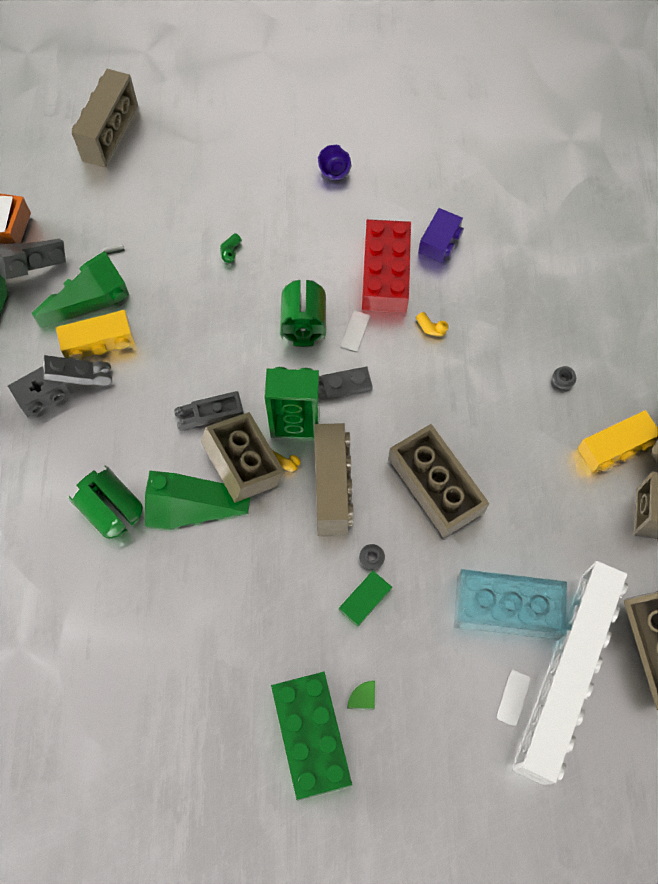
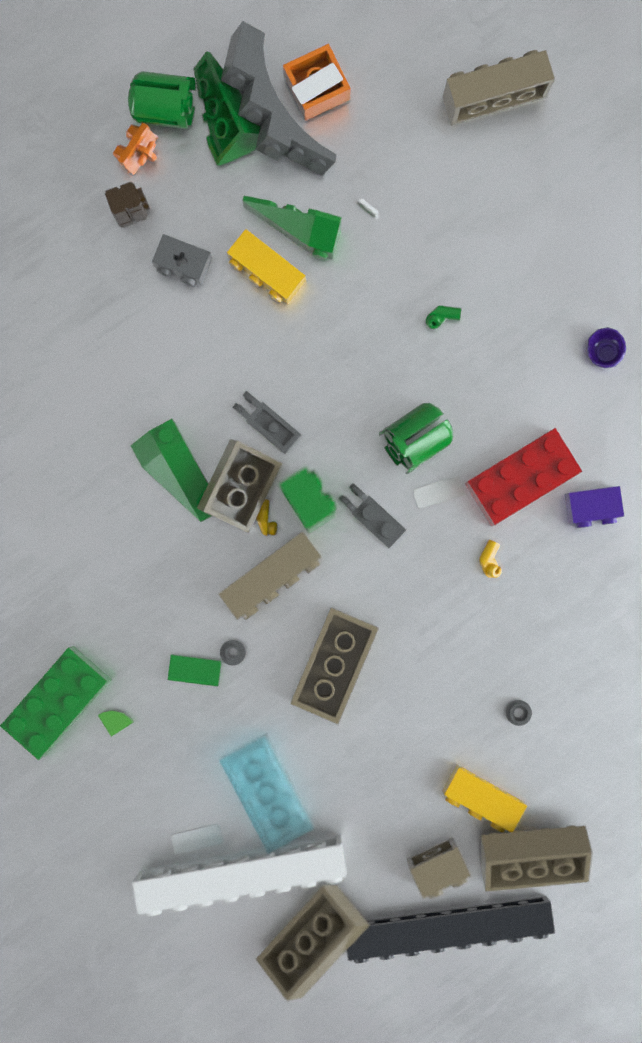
camera: 60 degrees right, 20 degrees up
dark grey hinge [43,355,112,386] -> none
green cylinder [69,465,143,539] -> none

